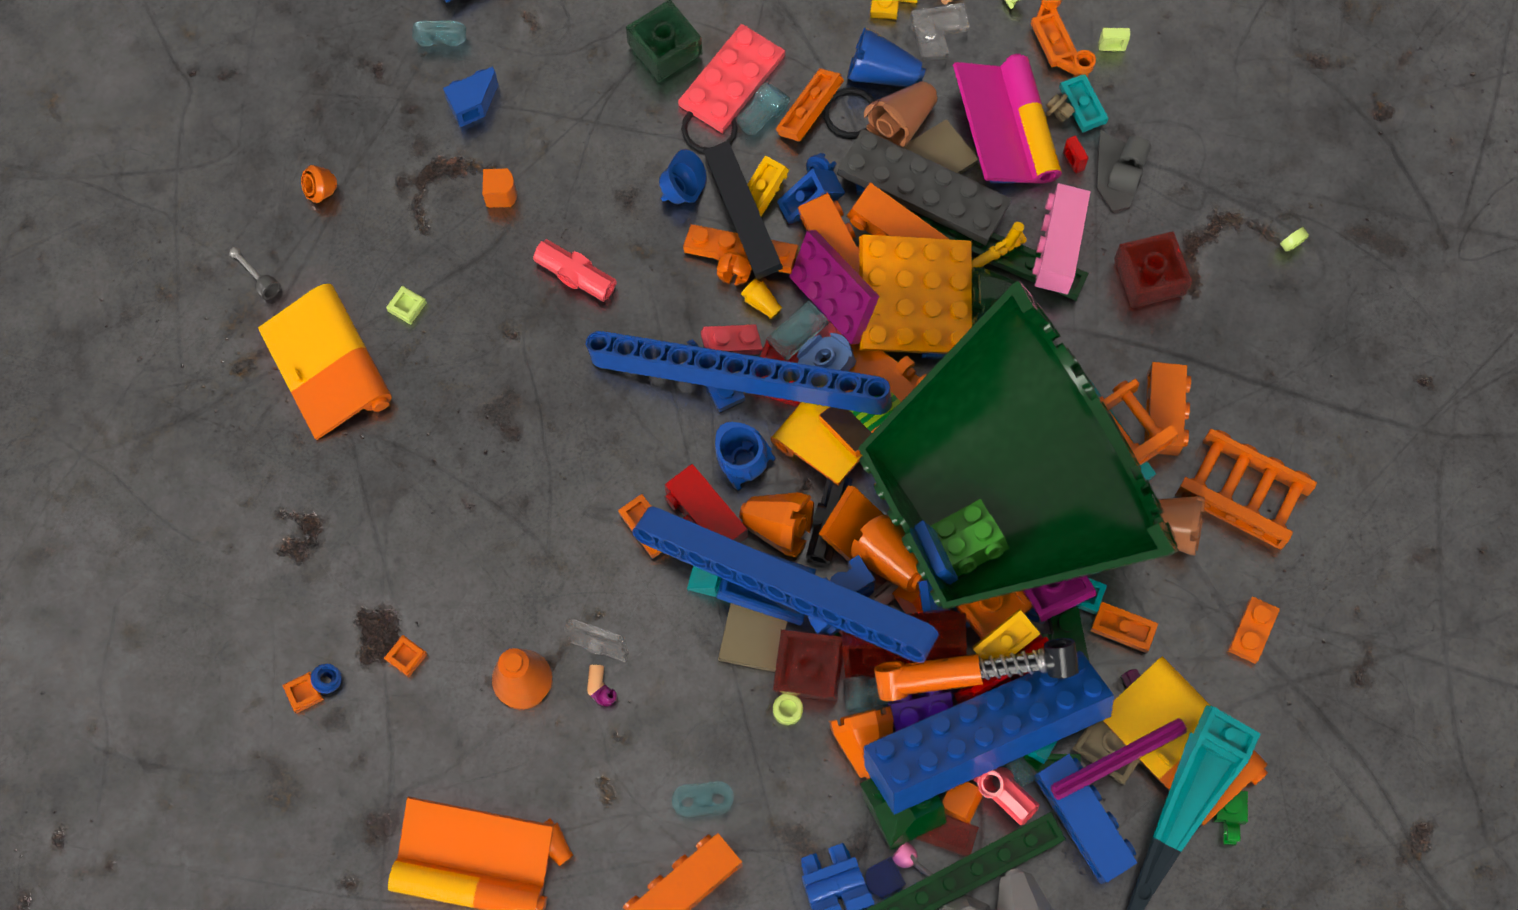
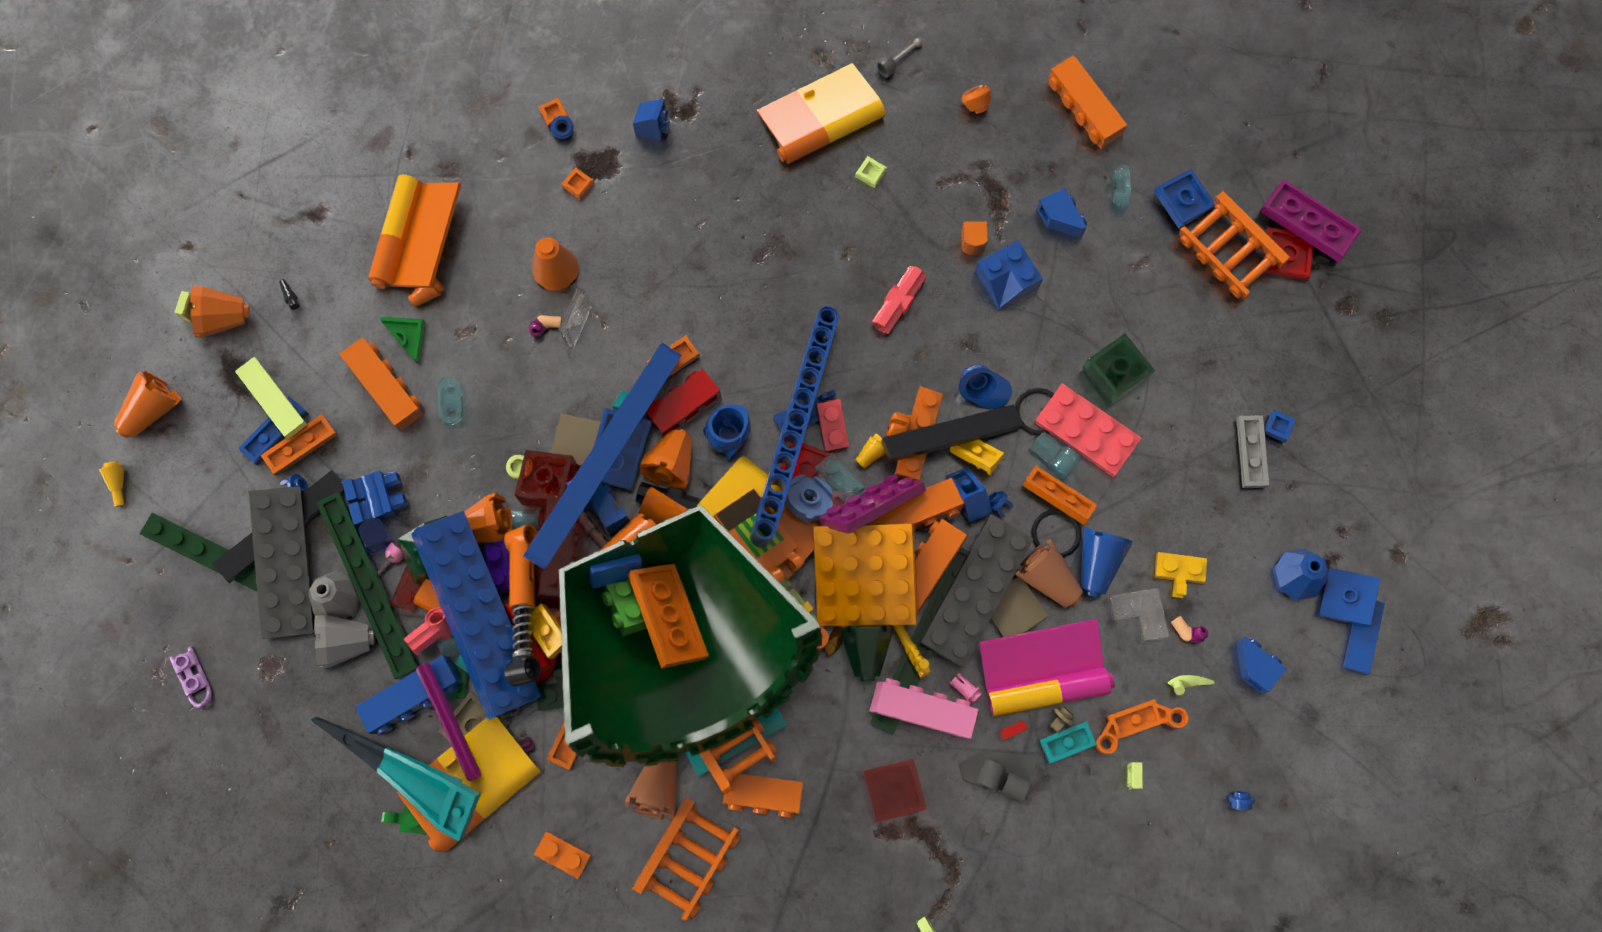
camera: 90 degrees right, 5 degrees up
none -> green tile [380,316,426,363]
none -> orange plate [628,564,709,668]
none -> blue slope [633,99,670,141]
none -> bright pink pin [950,672,982,704]
none -> blue slope [975,240,1043,310]
none -> orange brick [1048,55,1127,149]

